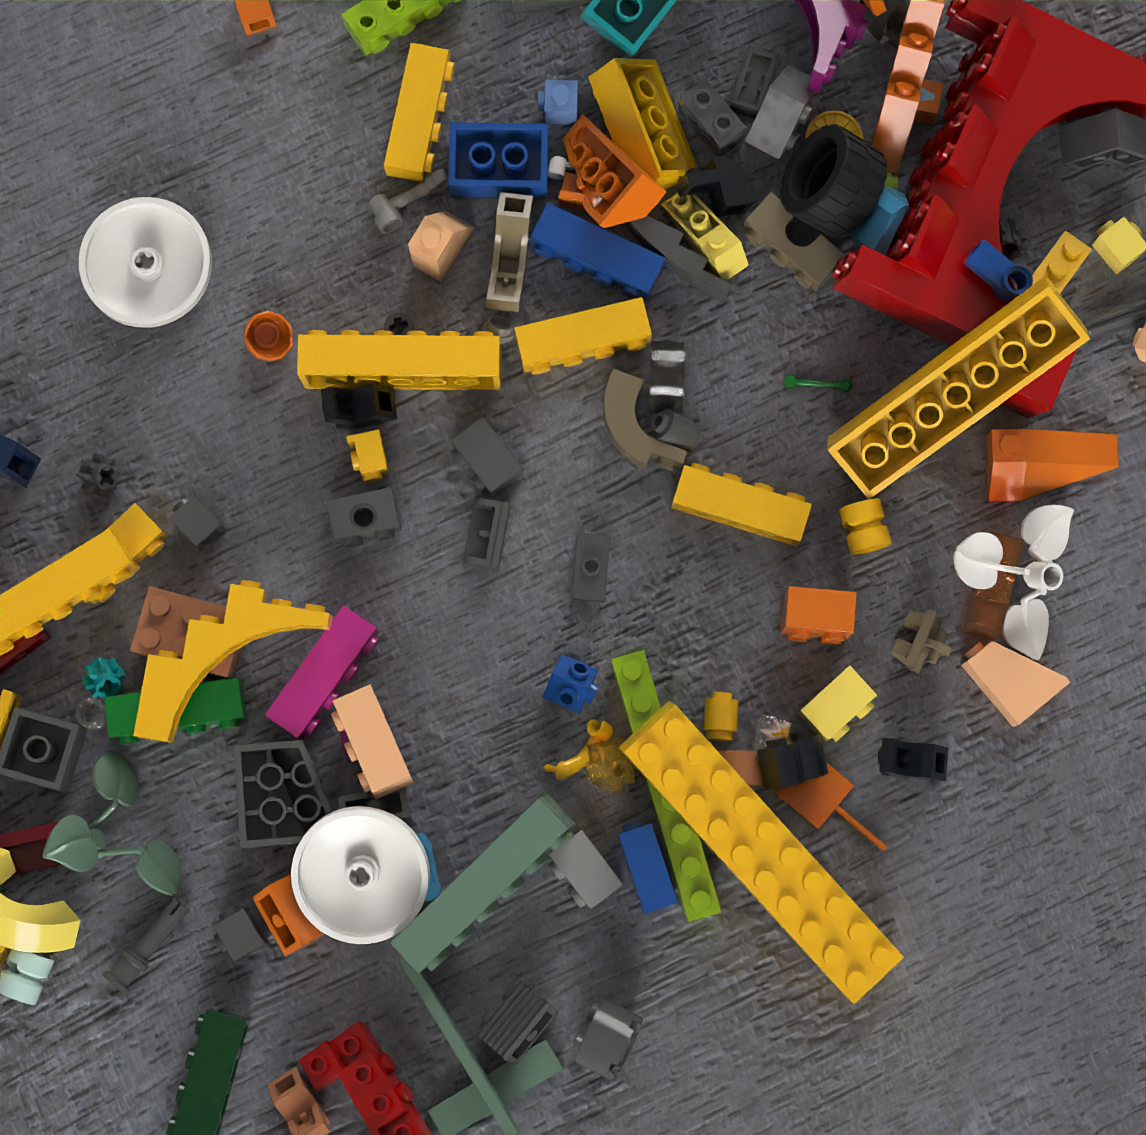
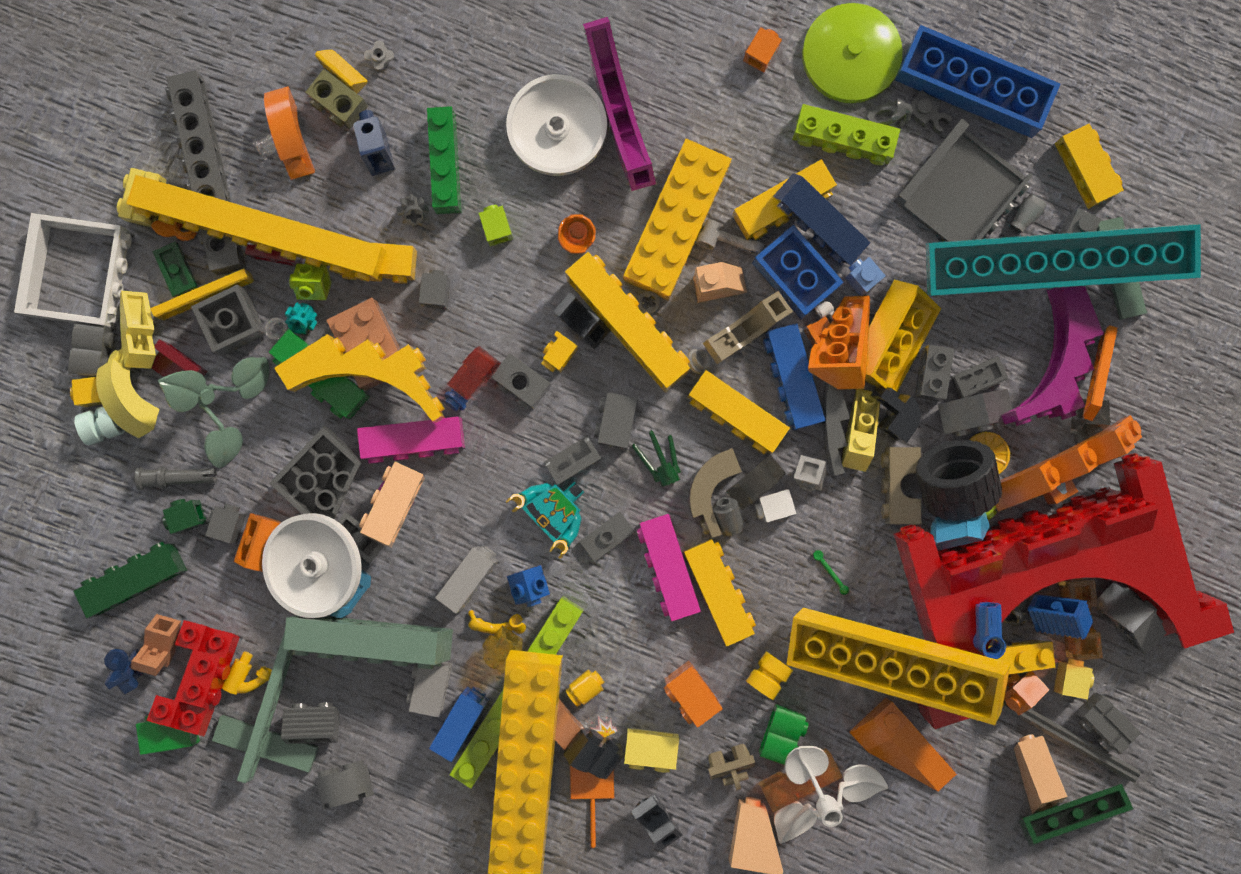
camera: 50 degrees right, 5 degrees up
none -> dark green brick [162,498,207,534]
none -> yellow plant [222,651,272,695]
none -> lime brick [289,264,332,300]
none -> green brick [427,106,462,214]
none -> light grey brick [436,545,499,614]
none -> blue plate [444,388,468,411]
none -> clear red brick [447,346,501,400]
none -> lime brick [479,205,513,247]
none -> torso [506,481,585,559]
none -> magenta arch [583,17,656,191]
none -> yellow brick [623,138,732,301]
none -> dark green plant [632,430,681,487]
none -> dark pink brick [636,514,701,621]
none -> white brick [755,489,796,523]
none -> green brick [758,704,808,765]
none -> dark blue brick [773,173,871,266]
none -> light grey brick [794,455,827,491]
none -> orange brick [1004,671,1049,715]
none -> blue brick [1028,594,1093,639]
none -> clear orange arch [1059,579,1103,660]

